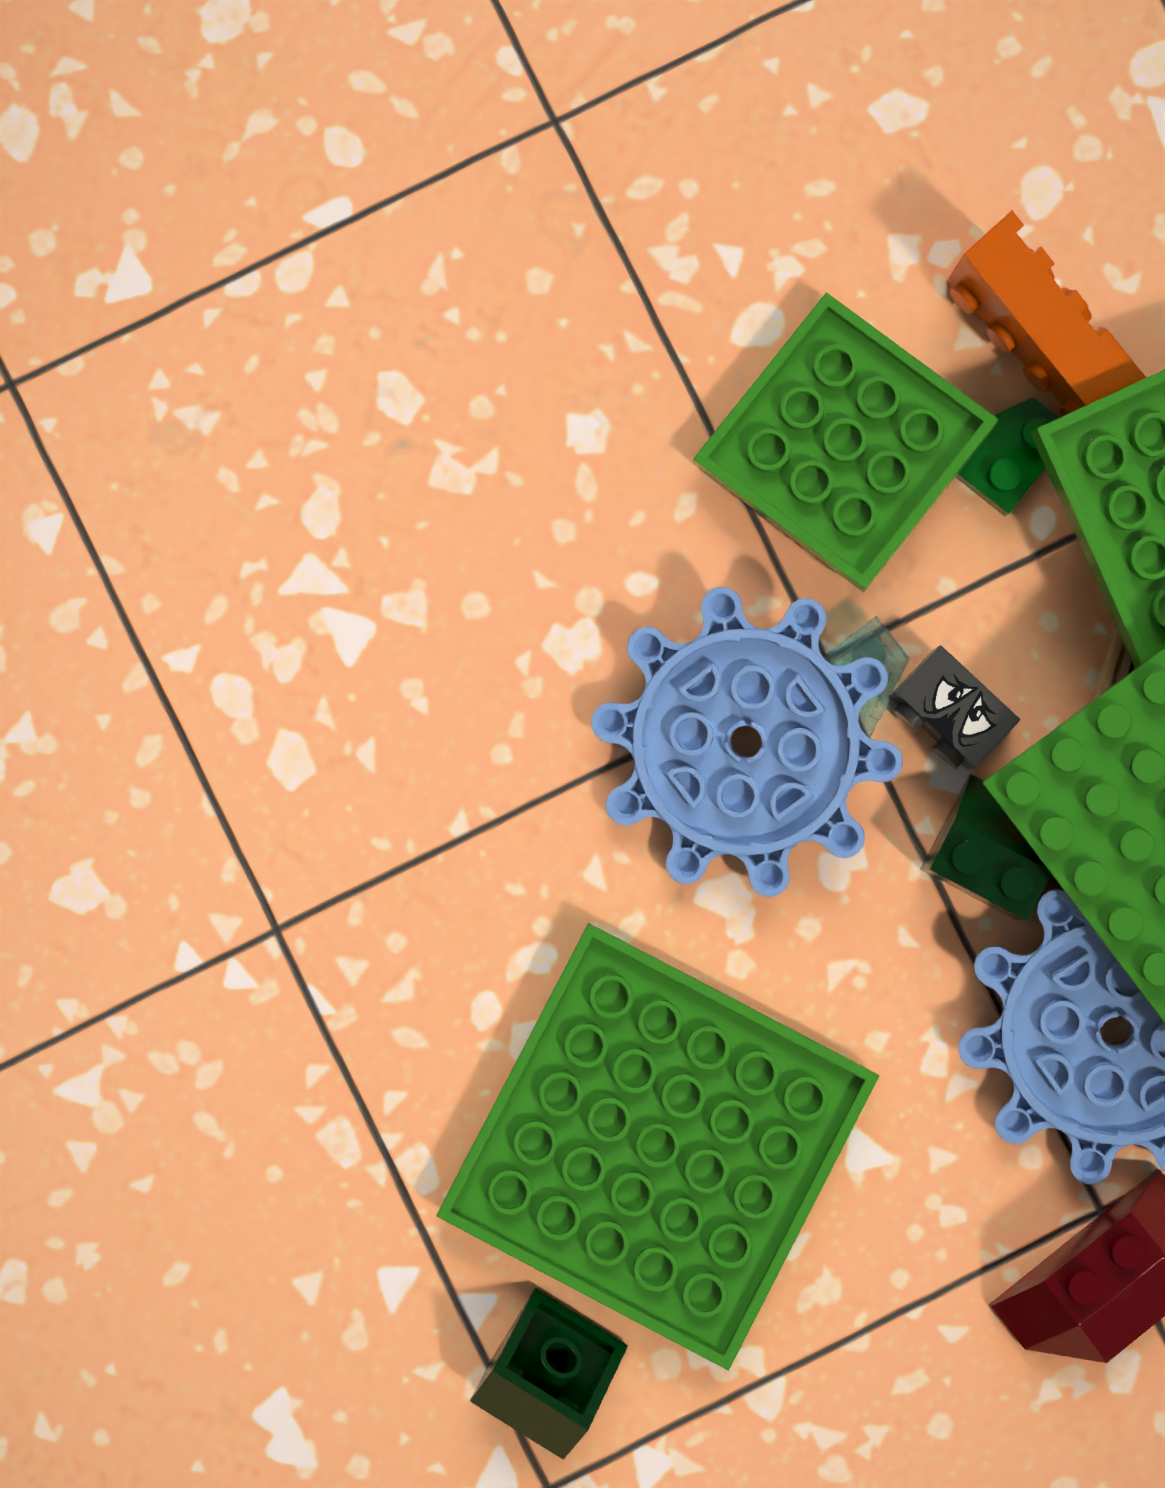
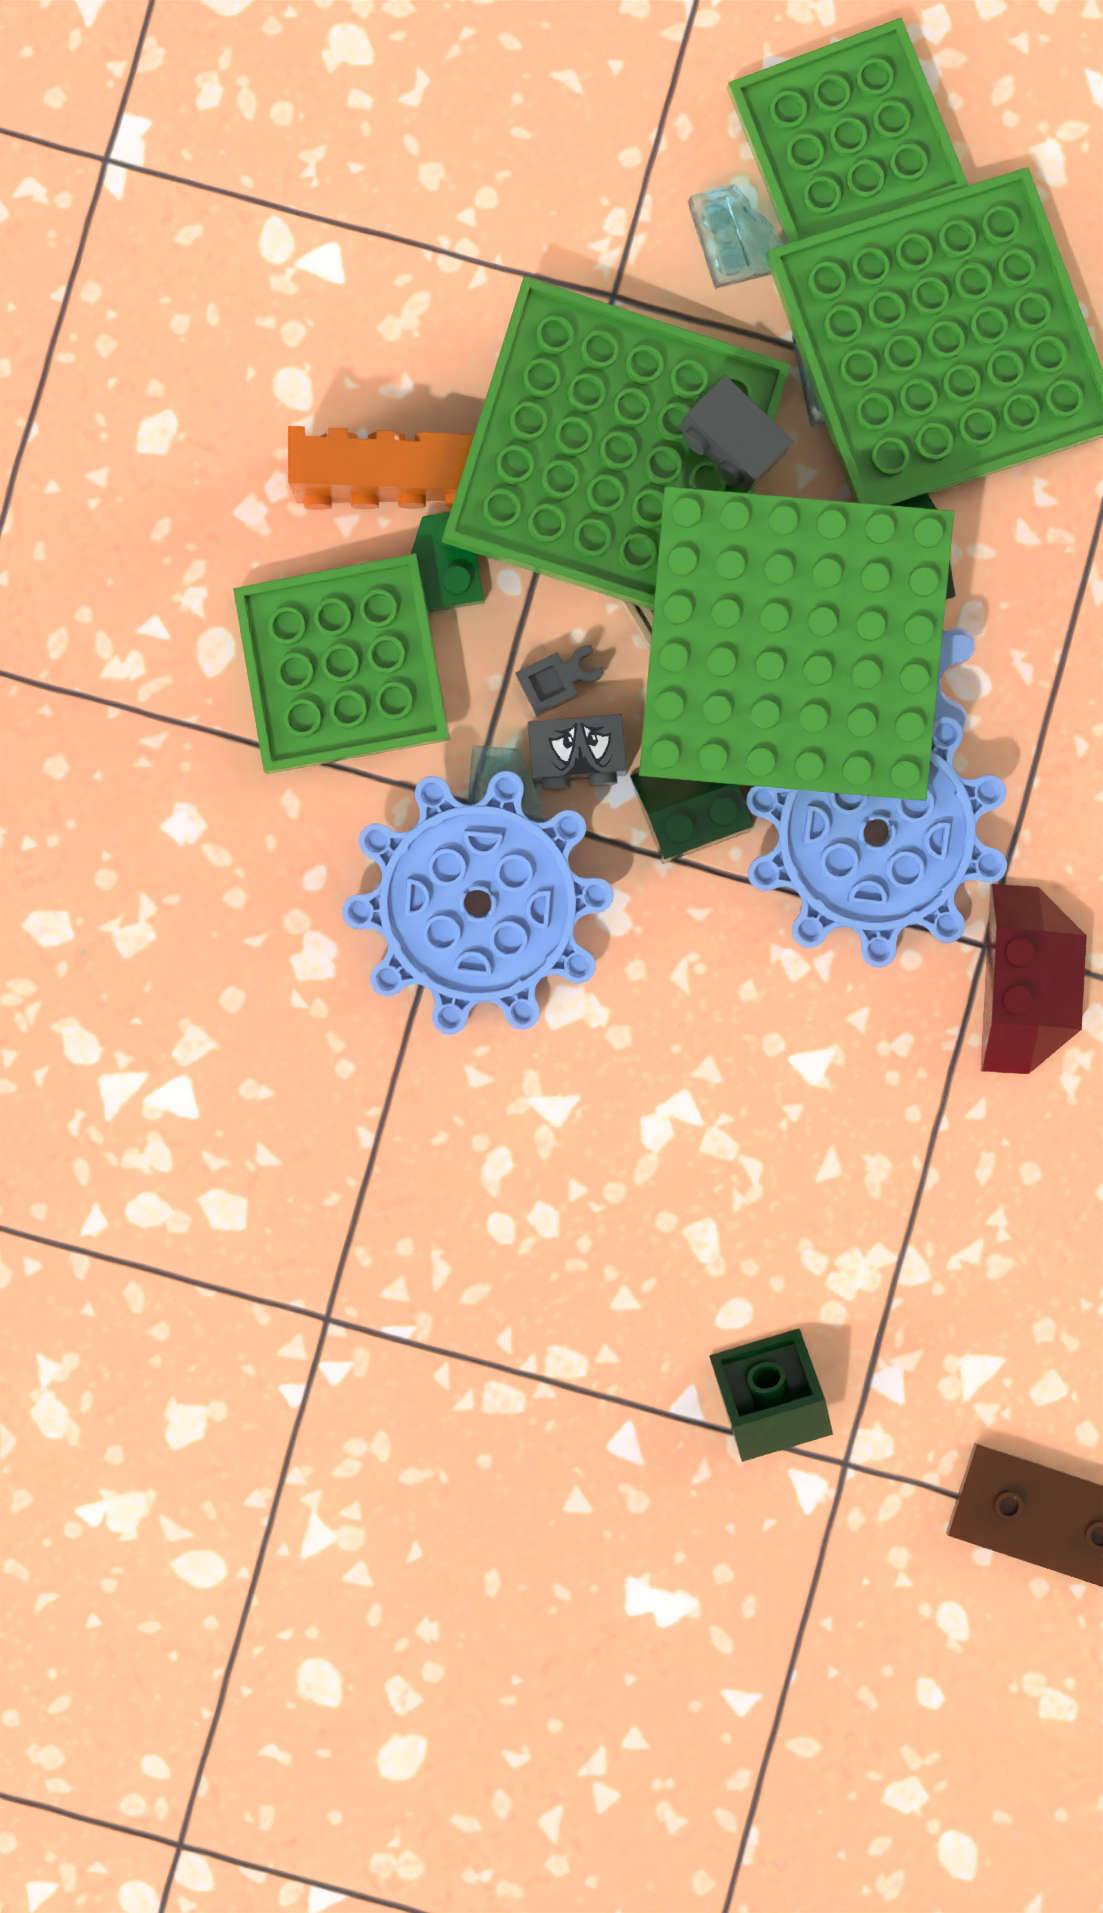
camera: 45 degrees left, 0 degrees up
bright green plate [436,923,880,1371] -> none
none -> dark grey plate [515,645,604,717]

